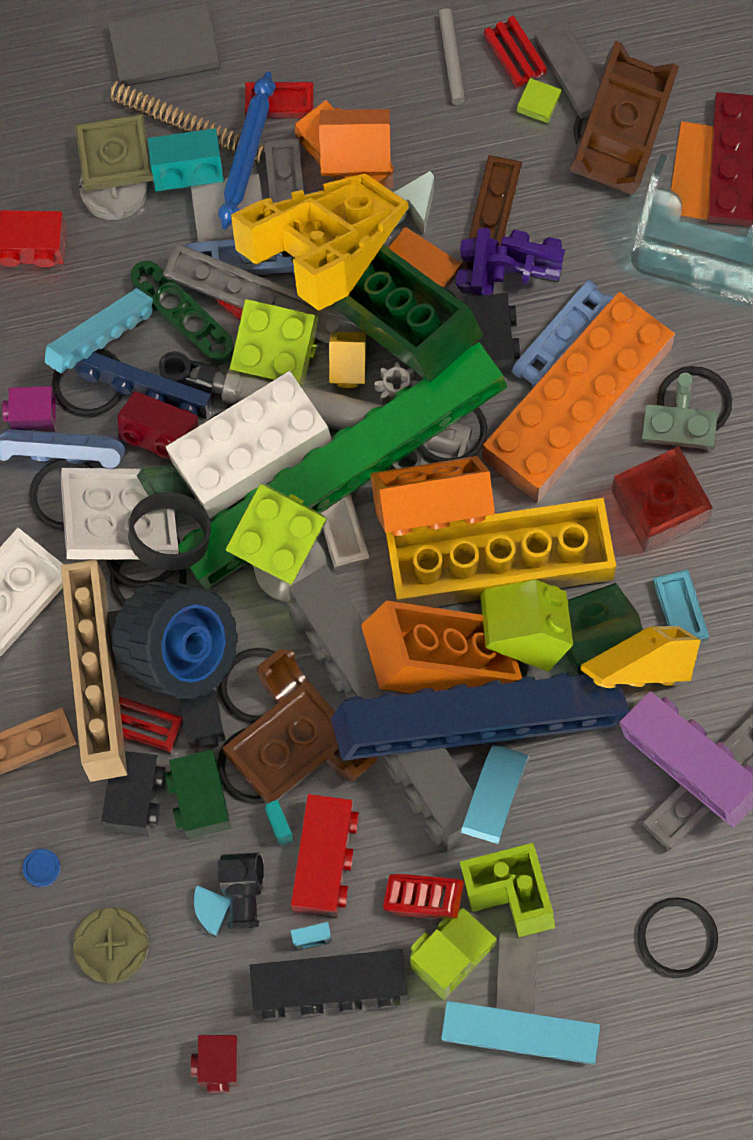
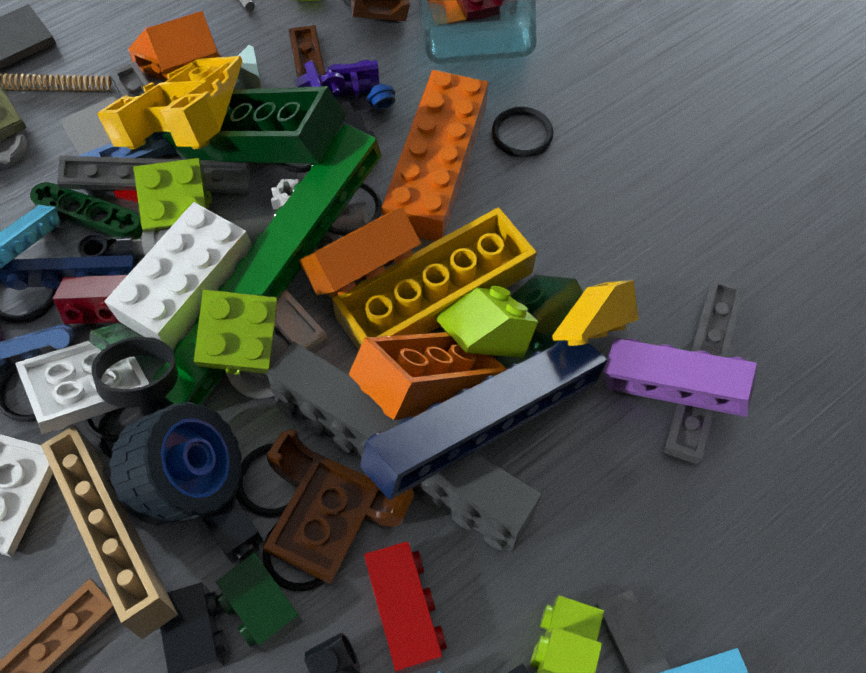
camera: 30 degrees left, 10 degrees down
red tile [119,696,183,754] -> none
teal brick [148,128,224,191] -> none
blue wheel [218,71,276,230] -> none
red tile [245,82,314,118] -> none
teal tile [264,799,293,846] -> none
yellow brick [329,332,366,388] -> none
red slope [383,874,464,919] -> none
lime brick [460,842,555,938] -> none
medium azure slope [461,744,529,844] -> none
medium blue plate [511,280,614,388] -> none
clear red brick [611,446,713,552] -> none
black tyre [637,897,718,978] -> none
sand green plate [642,372,718,450] -> none
medium azure tile [652,569,709,642] -> none
none -> blue plate [367,84,395,110]

